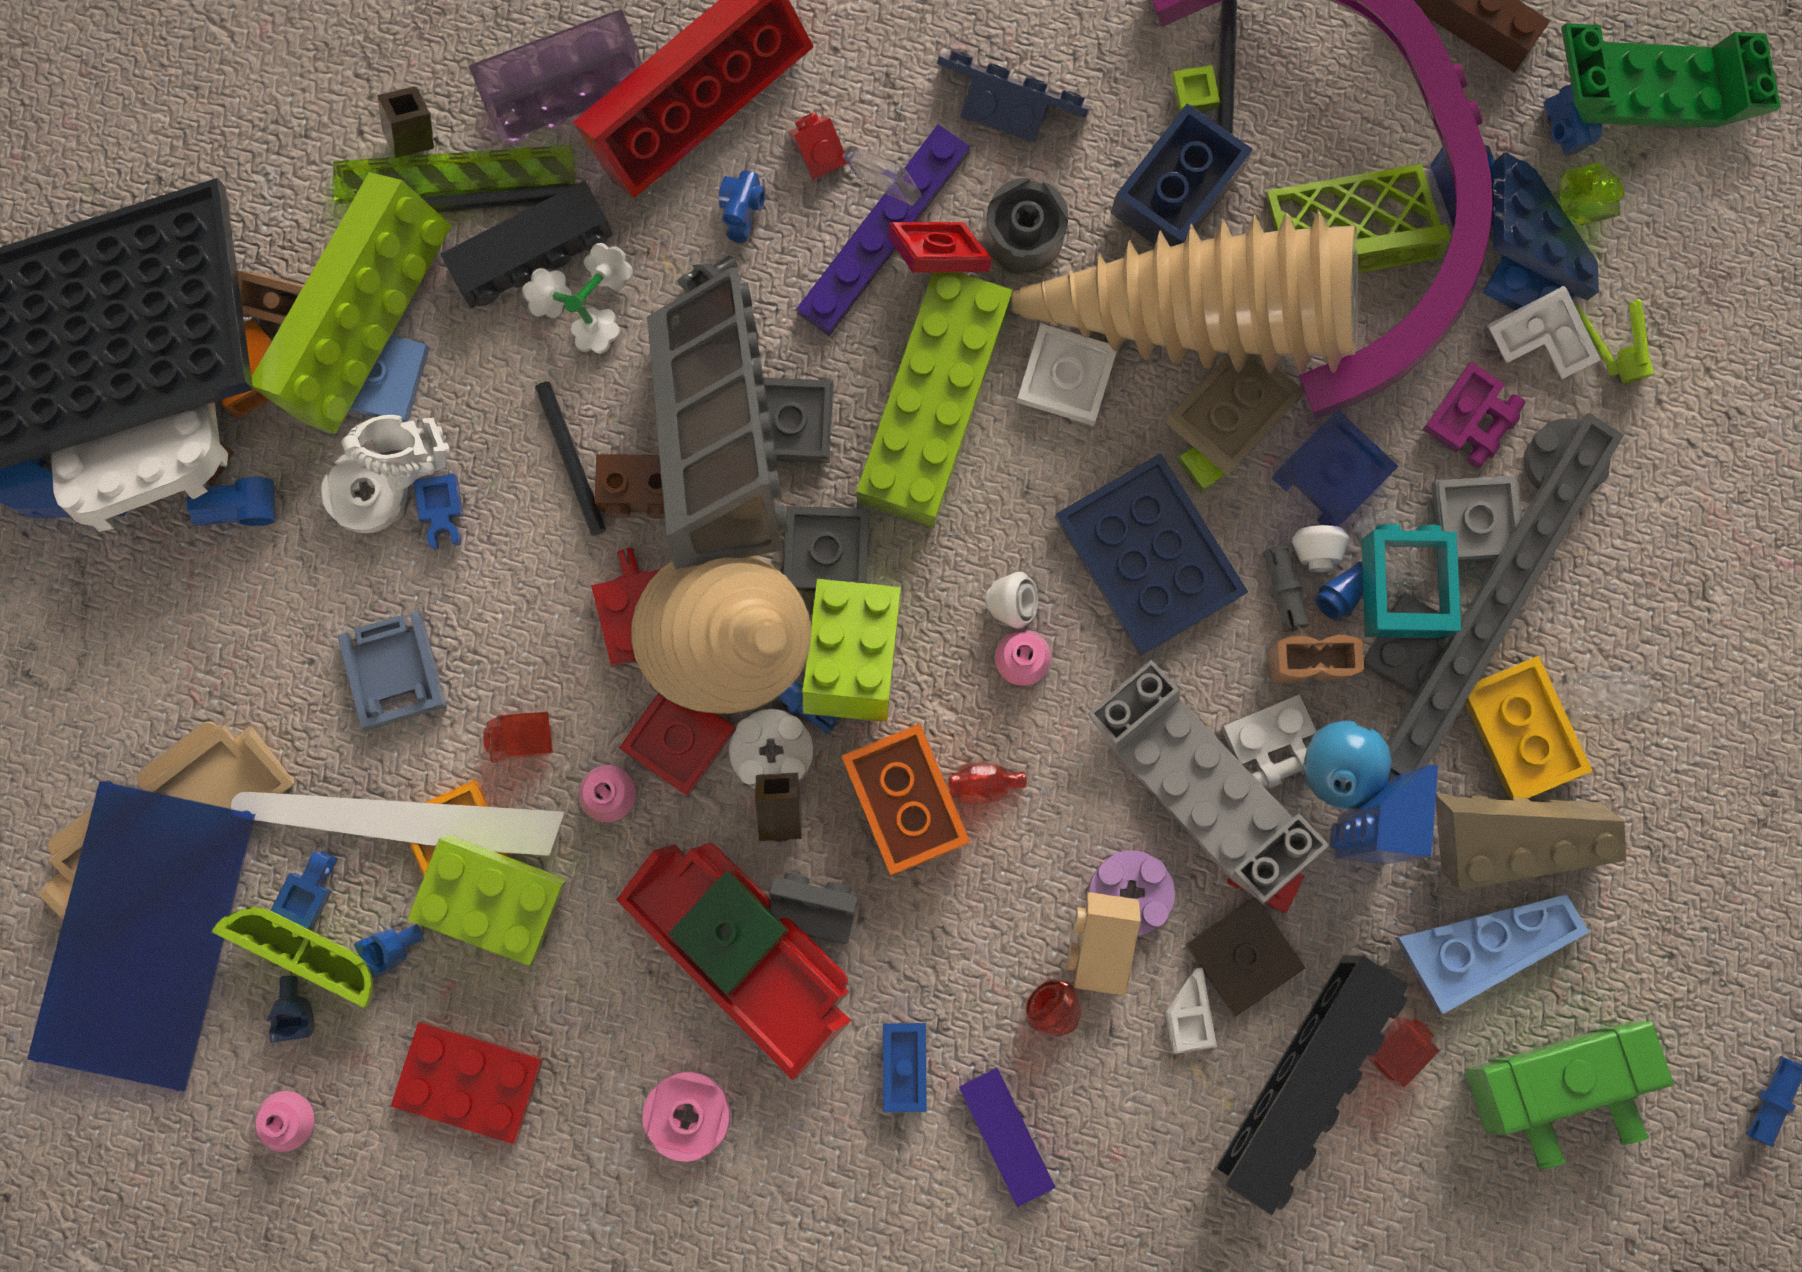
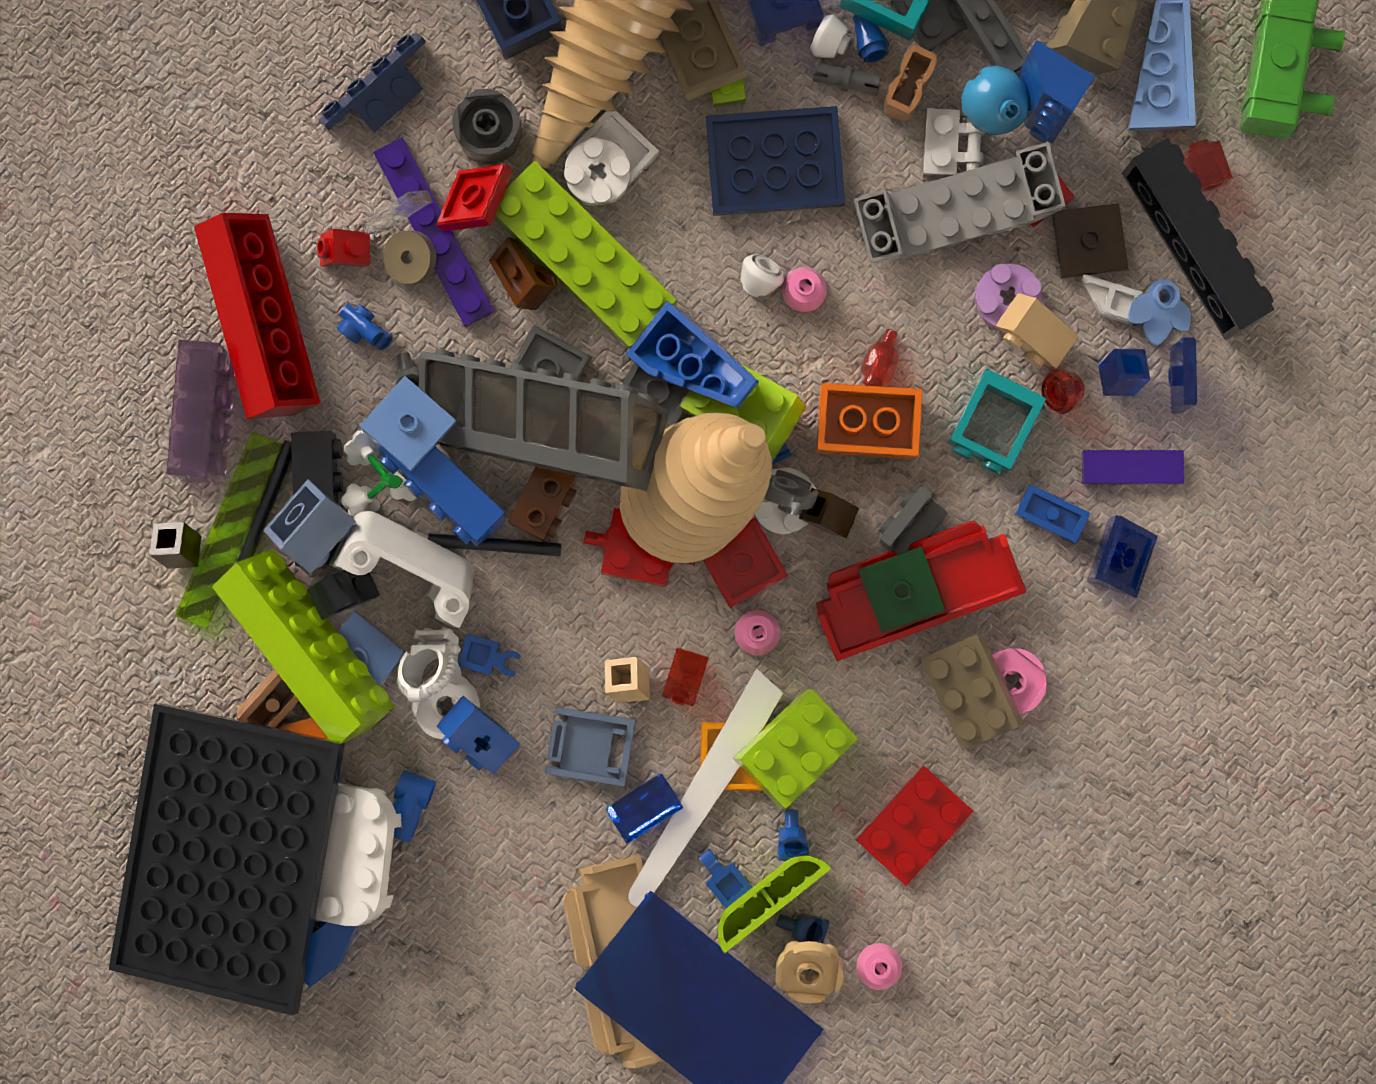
camera: 60 degrees left, 5 degrees up
none -> sand blue brick [263,479,356,574]
none -> black plate [308,570,380,620]
none -> white windscreen [329,511,474,628]
none -> medium blue plate [359,376,456,472]
none -> blue slope [378,446,505,547]
none -> dark tan piece [383,231,437,284]
none -> blue brick [437,696,520,774]
none -> reddish brown plate [489,237,557,310]
none -> white plate [564,137,630,206]
none -> tan brick [605,657,650,703]
none -> clear blue slope [606,774,684,844]
none -> blue wedge [626,301,759,408]
none -> dark grey plate [762,470,818,515]
none -> tan plate [775,941,844,1003]
none -> dark tan plate [920,632,1024,751]
none -> teal window [948,368,1046,474]
none -> clear blue slope [1087,515,1158,598]
none -> clear blue brick [1098,349,1151,396]
none -> light blue plate [1128,279,1191,346]
none -> clear blue plate [1168,337,1198,414]

